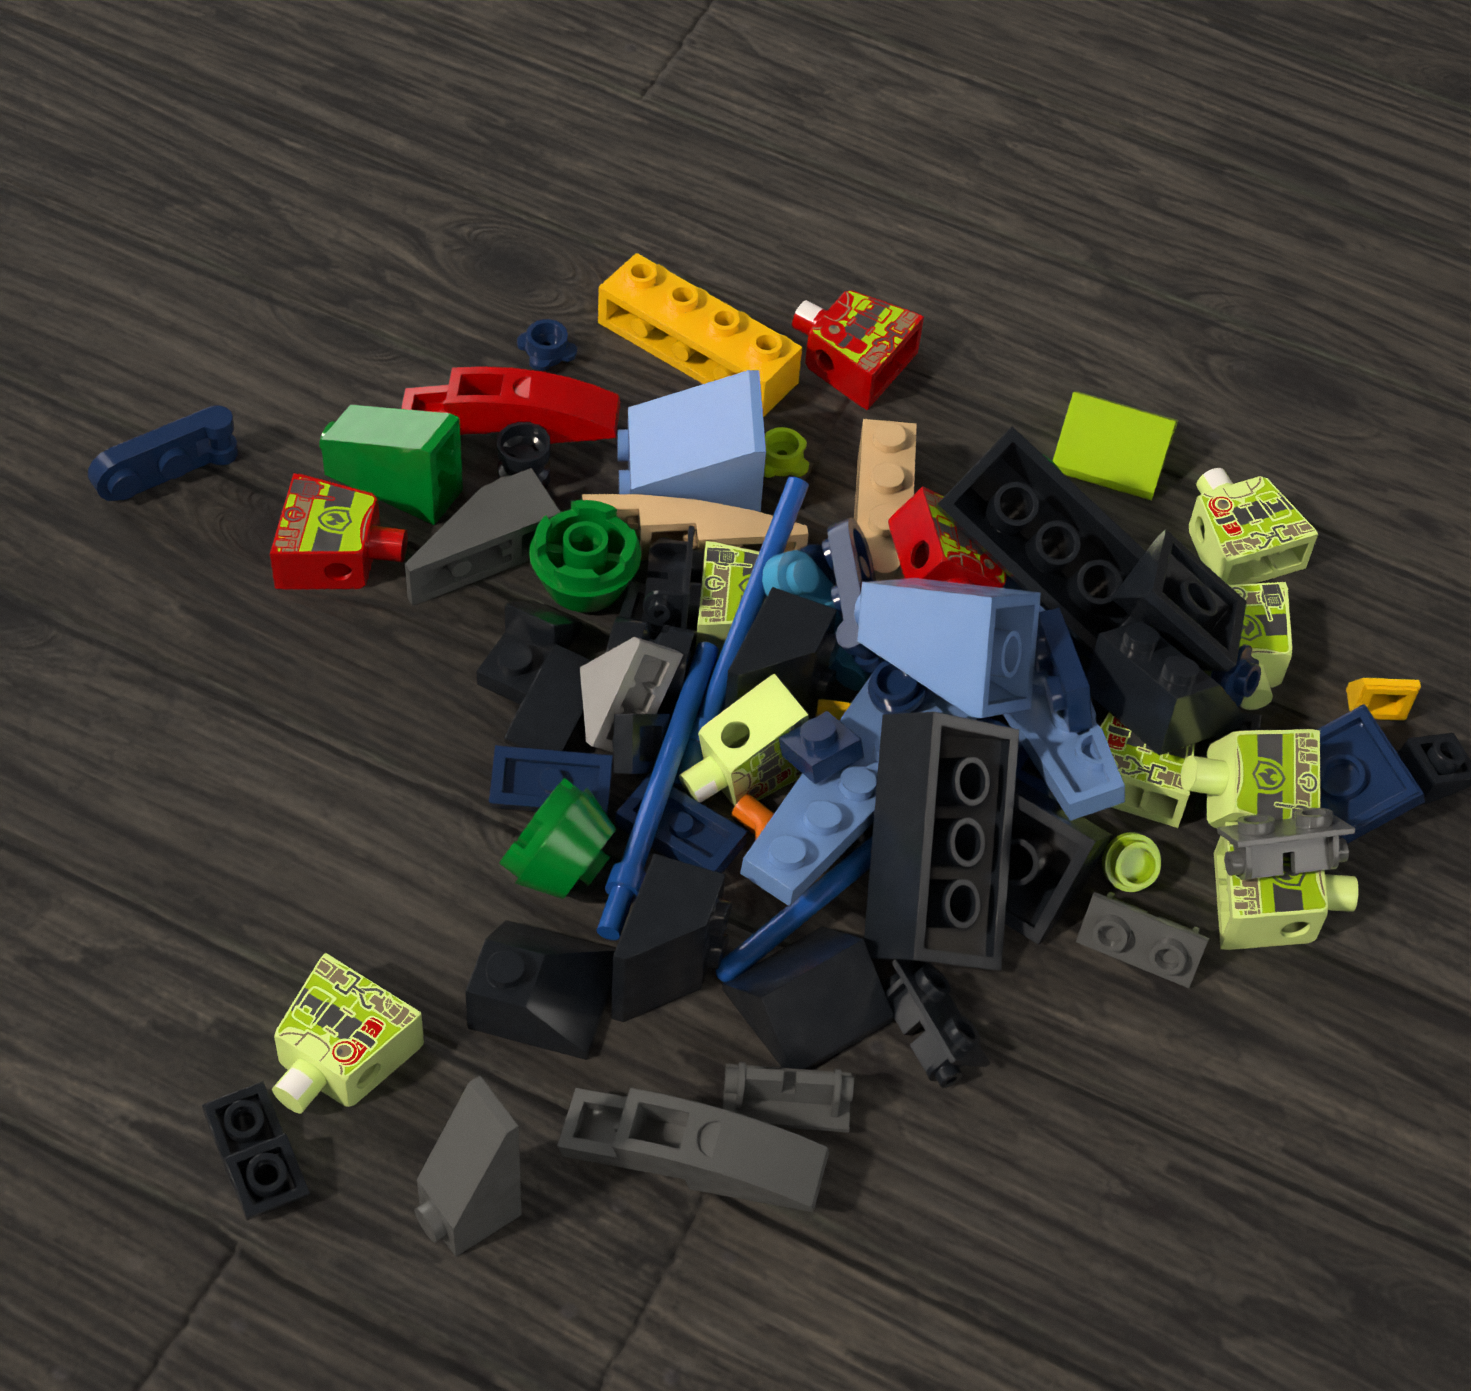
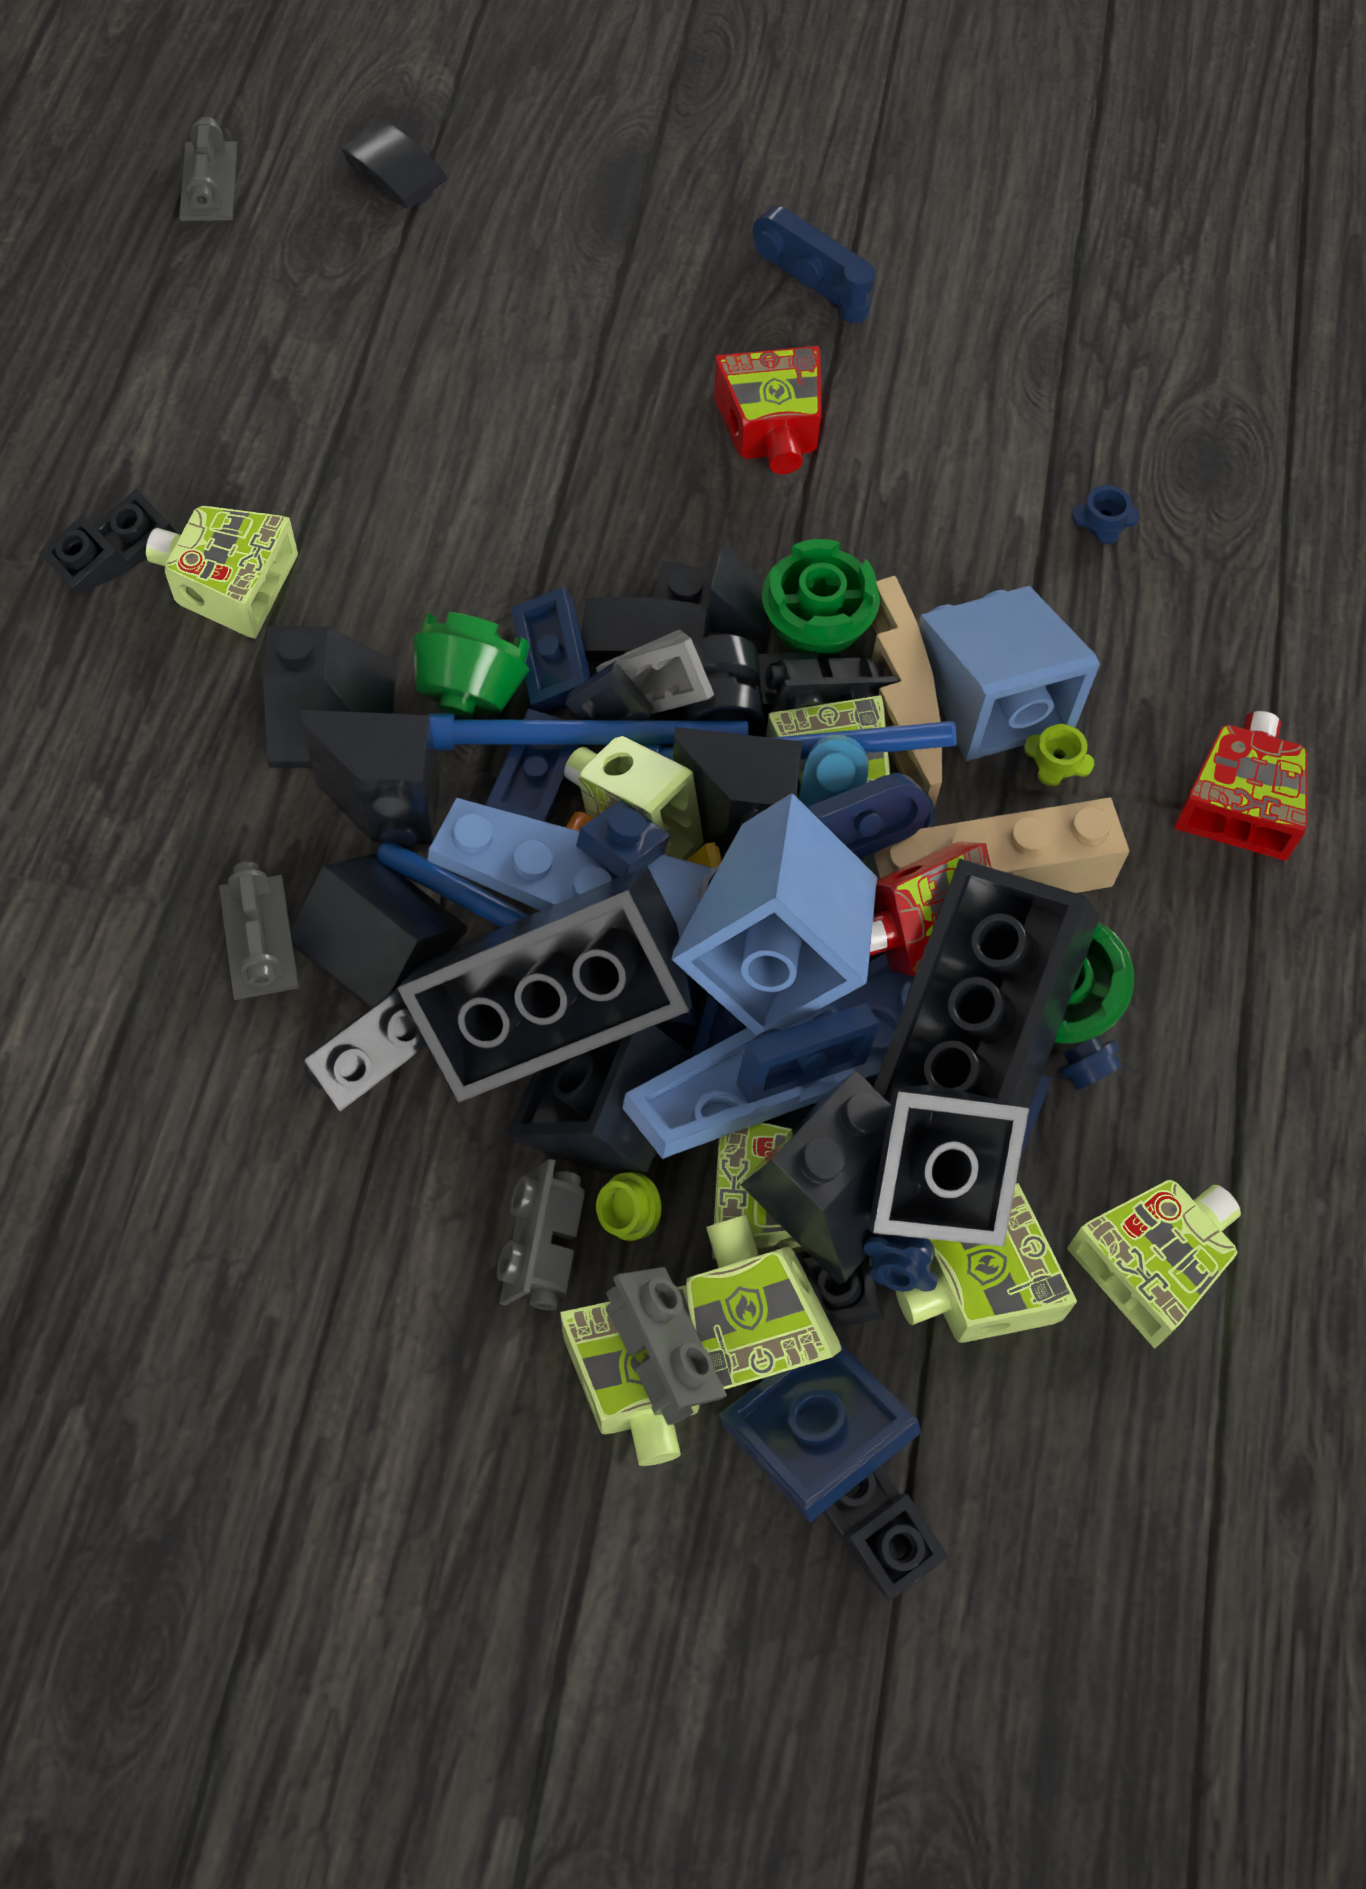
camera: 75 degrees right, 10 degrees up
green slope [319,404,463,525] -> none
red slope [401,366,621,444] -> none
dark grey slope [405,468,560,606] -> none
dark grey slope [414,1076,522,1257] -> none
black wheel [497,422,551,489] -> none
dark grey slope [557,1088,829,1212] -> none
yellow brick [598,253,802,417] -> none
lime slope [1053,392,1178,501] -> none
yellow slope [1346,678,1421,721] -> none

